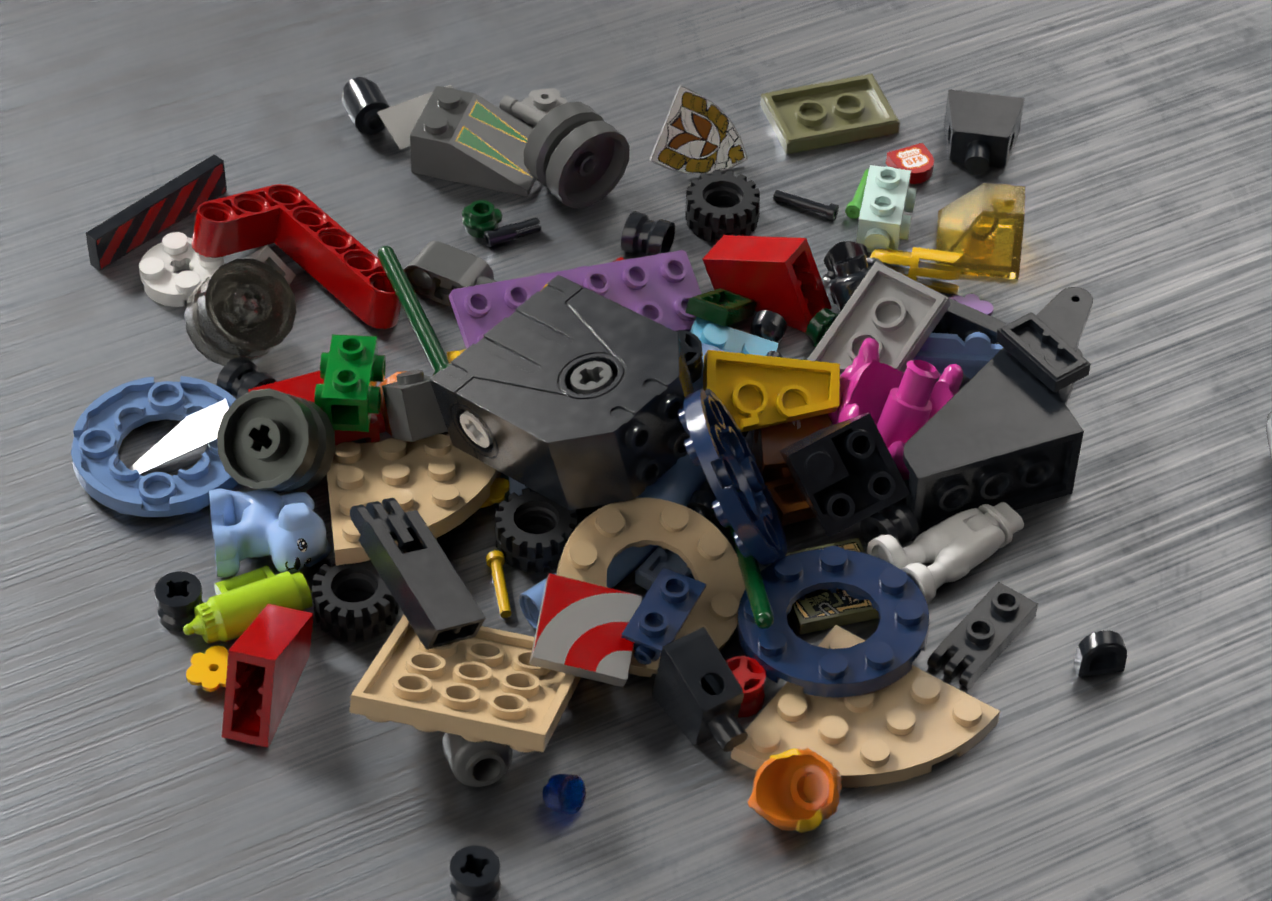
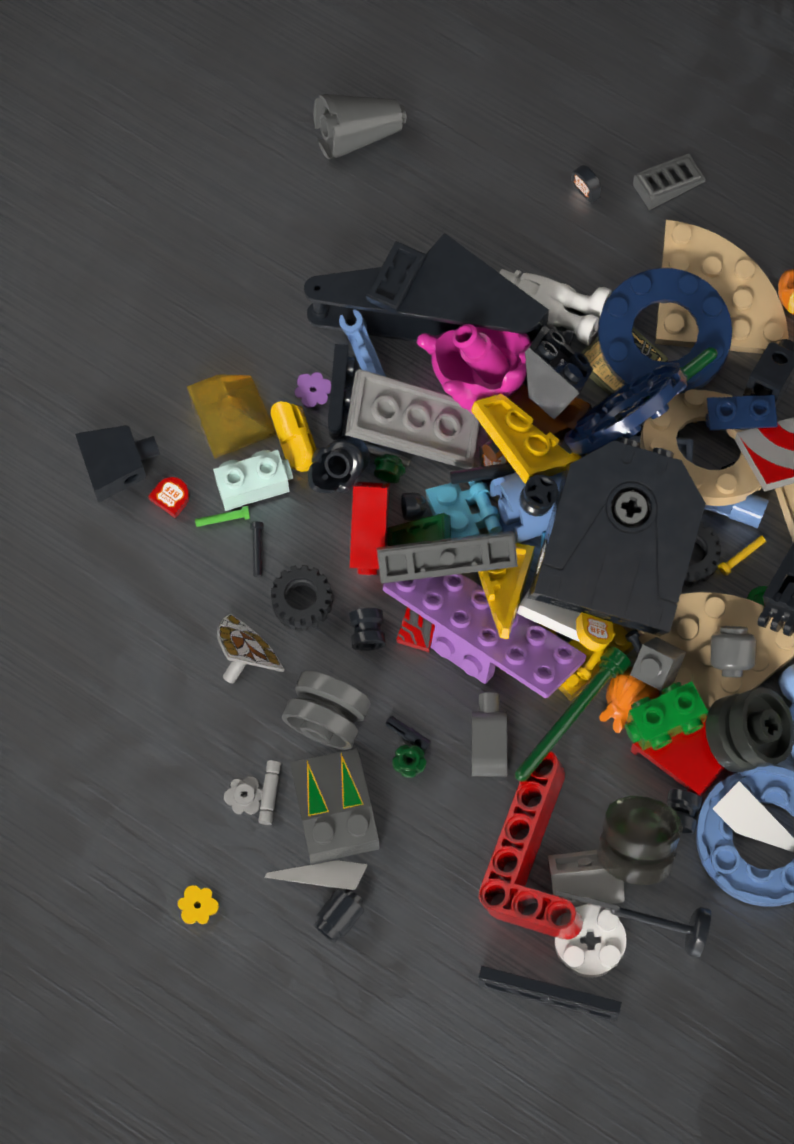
camera: 115 degrees left, 25 degrees up
red wheel [726,656,766,718] -> none
olive tile [760,74,900,154] -> none
black hinge [927,582,1038,689] -> none
none -> yellow plant [177,885,219,924]
none -> dark grey plate [377,531,518,584]
none -> black piece [556,891,711,958]
none -> dark grey slope [633,154,705,210]
none -> dark grey head [710,626,756,677]

